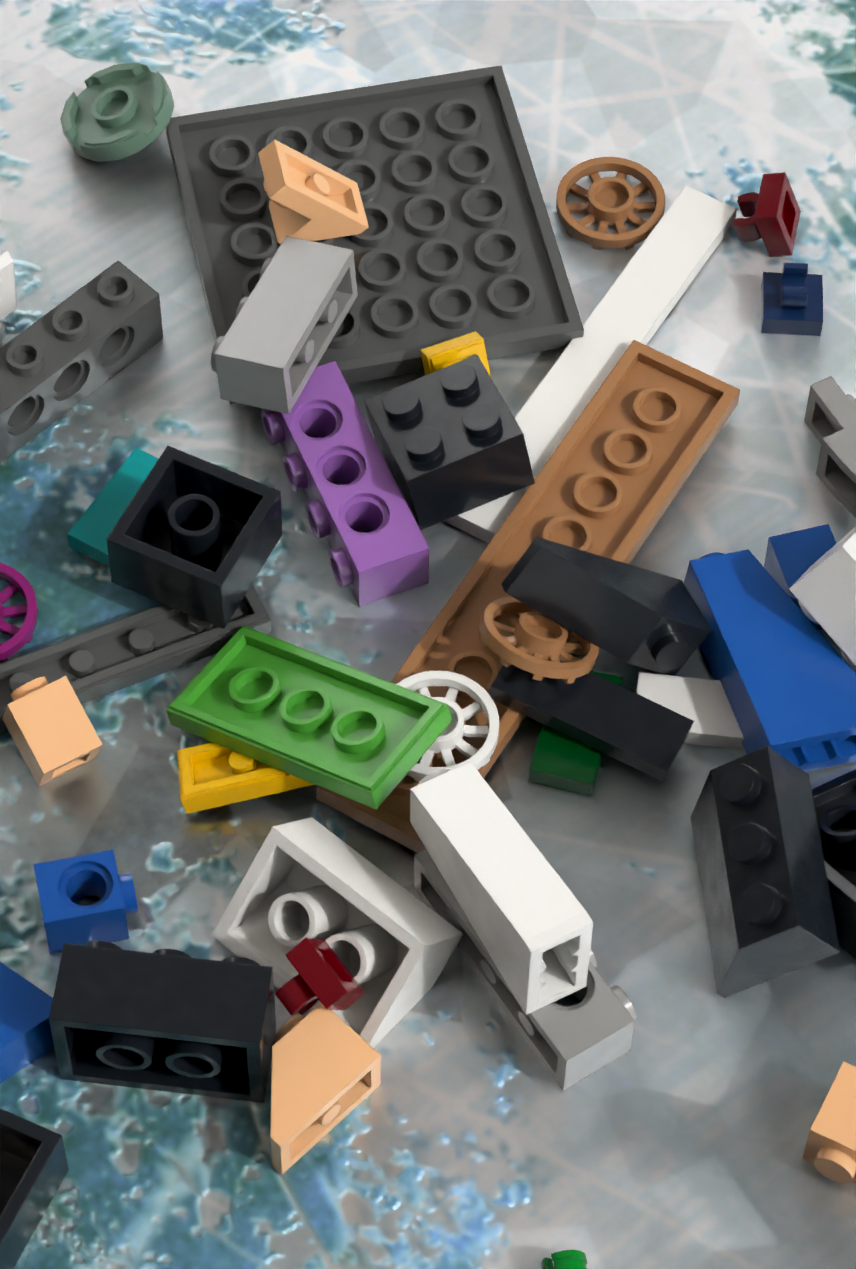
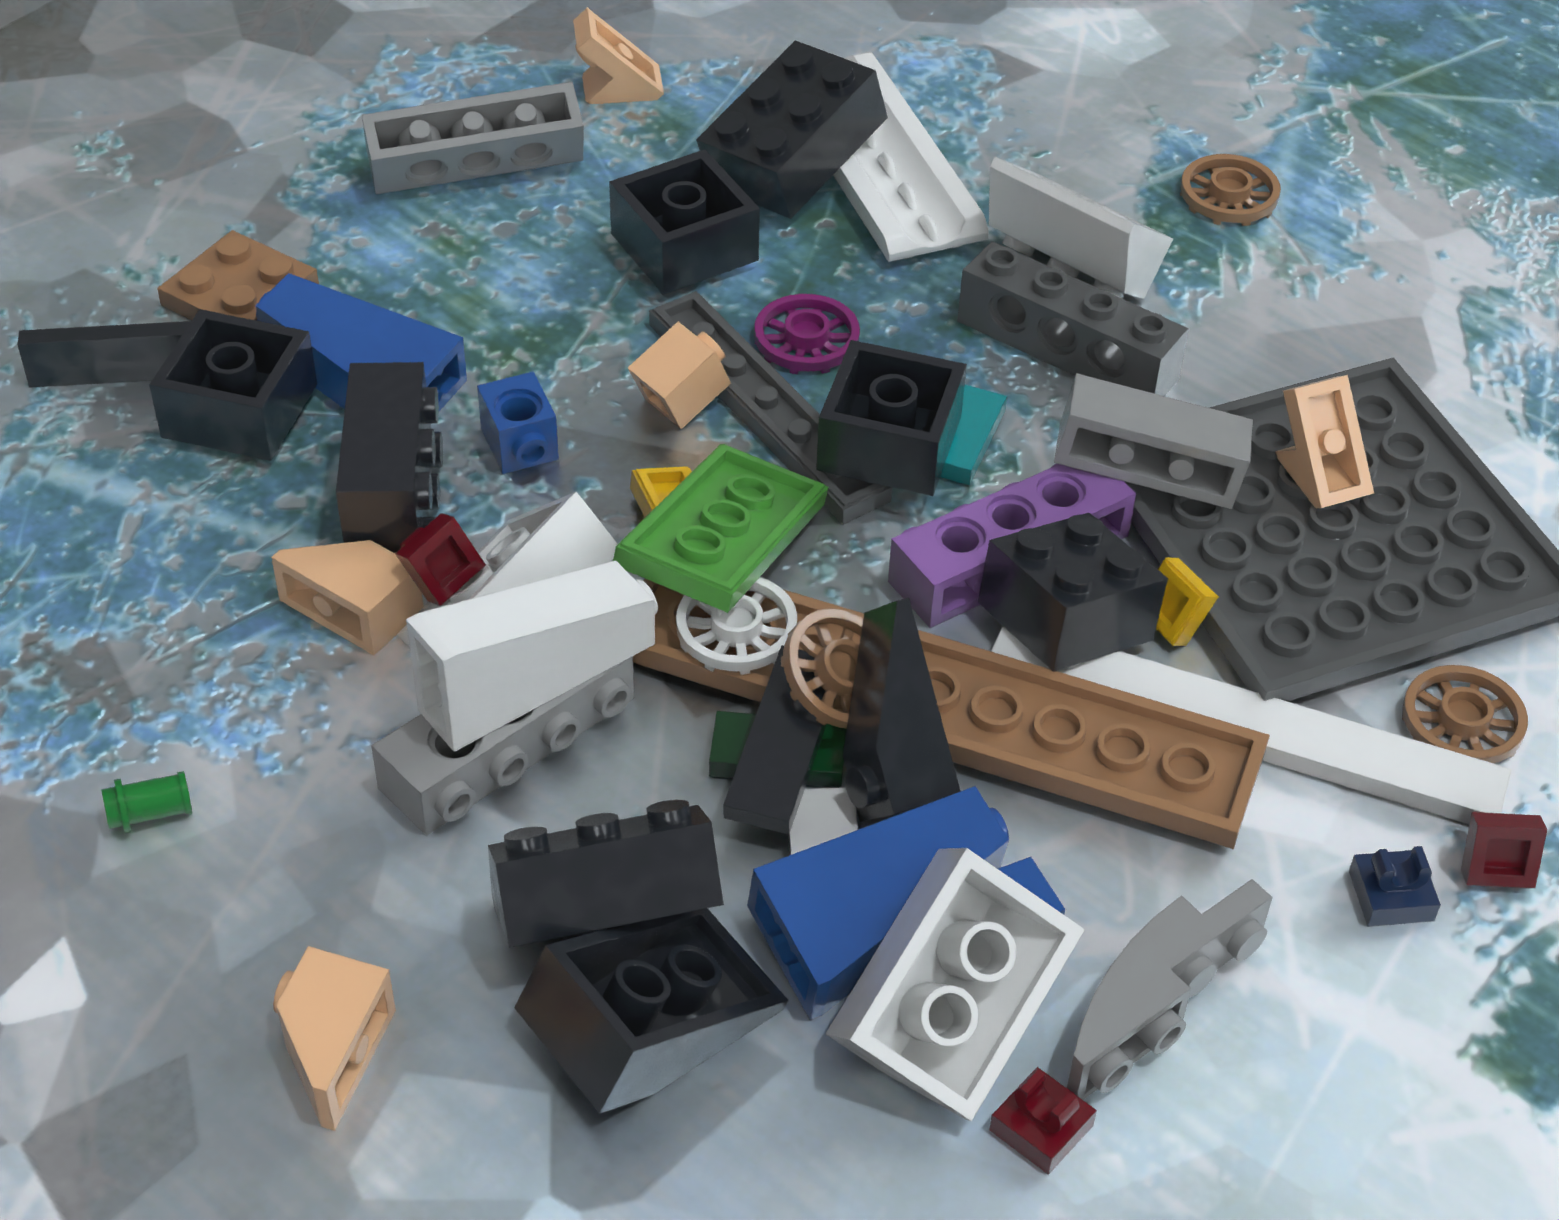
camera: 80 degrees right, 10 degrees down
sand green tile [60,63,174,162] -> none

